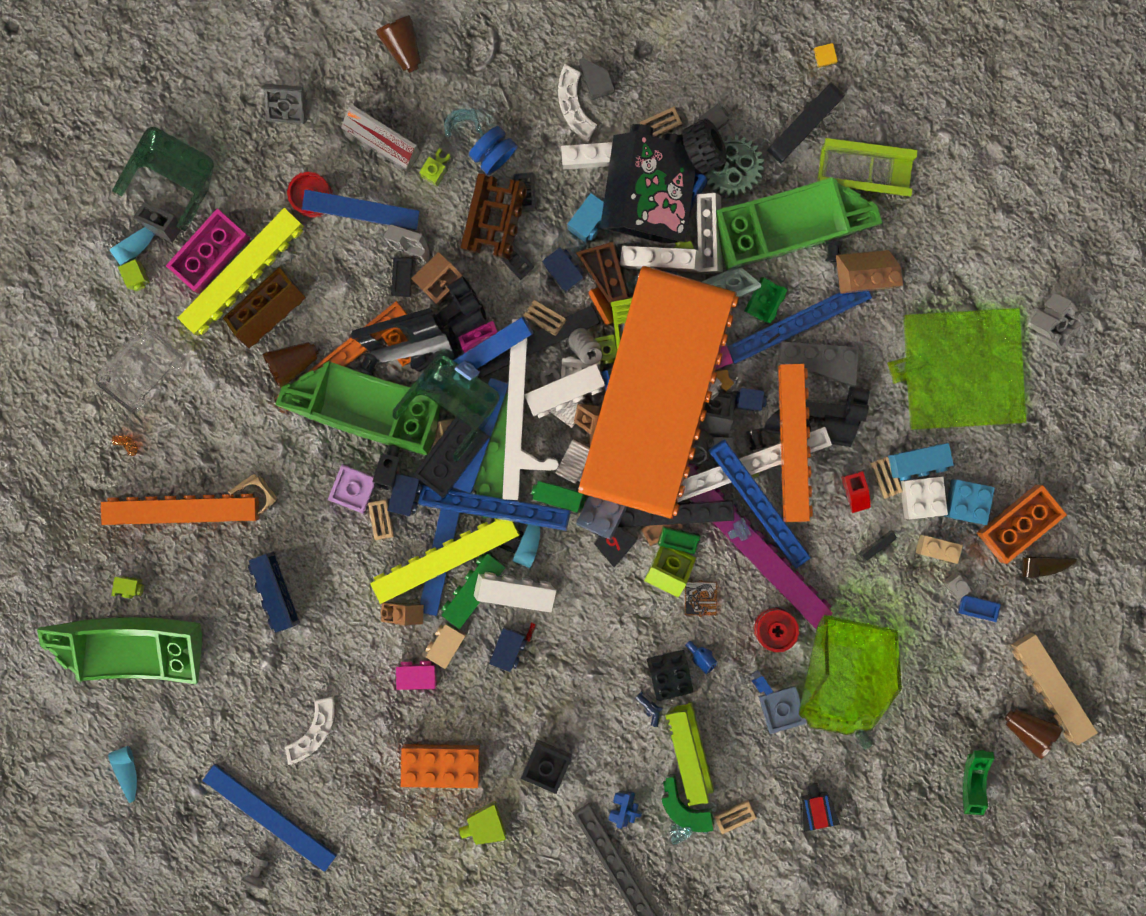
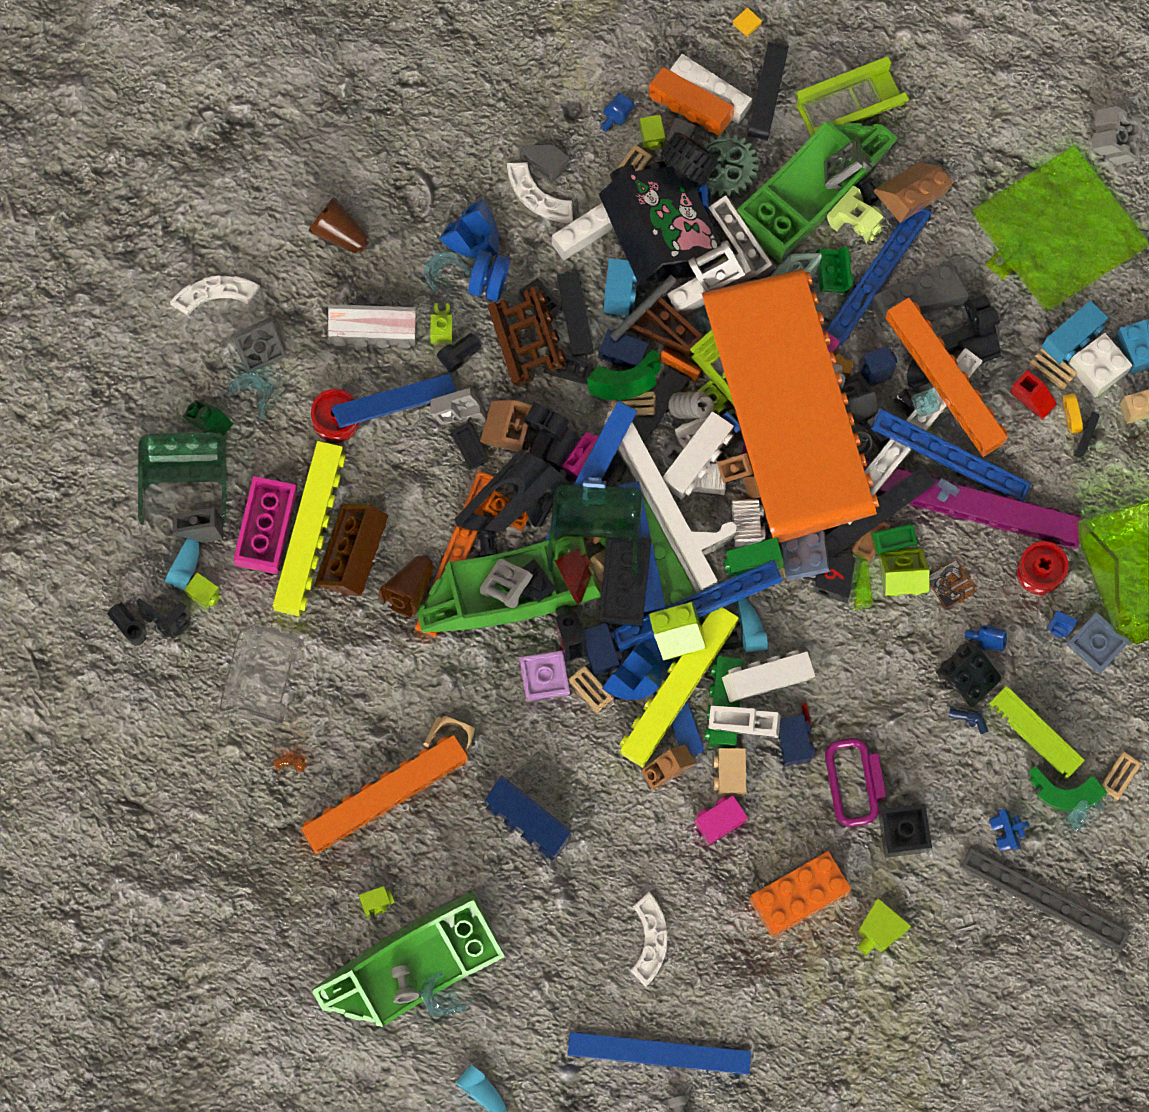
camera: 35 degrees left, 15 degrees down
none -> black piece [107,602,146,646]
none -> black bracket [136,598,191,638]
none -> white tile [170,275,260,315]
none -> dark green slope [182,400,234,440]
none -> clear light blue helmet [229,373,274,420]
none -> light grey piece [391,965,420,1004]
none -> clear light blue helmet [419,971,467,1017]
none -> black piece [436,333,482,373]
none -> blue brick [439,199,499,258]
none -> light grey plate [480,558,533,608]
none -> black wing [501,559,556,602]
none -> clear red slope [554,548,592,604]
none -> black tile [557,271,594,357]
none -> green arch [587,350,661,400]
none -> blue piece [600,93,635,132]
none -> blue brick [602,643,663,700]
none -> dark grey bar [610,274,677,342]
none -> lime brick [639,115,666,150]
none -> orange brick [649,67,734,136]
none -> slope [649,602,707,661]
none -> white brick [670,54,752,125]
none -> light grey plate [688,240,745,292]
none -> white slope [709,706,781,738]
none -> dark grey piece [824,139,872,191]
none -> magenta bar [825,738,887,827]
none -> yellowish green tile [827,186,883,243]
none -> clear neon green slope [853,561,873,610]
none -> clear light blue tile [911,389,940,418]
none -> yellow beam [1062,393,1083,434]

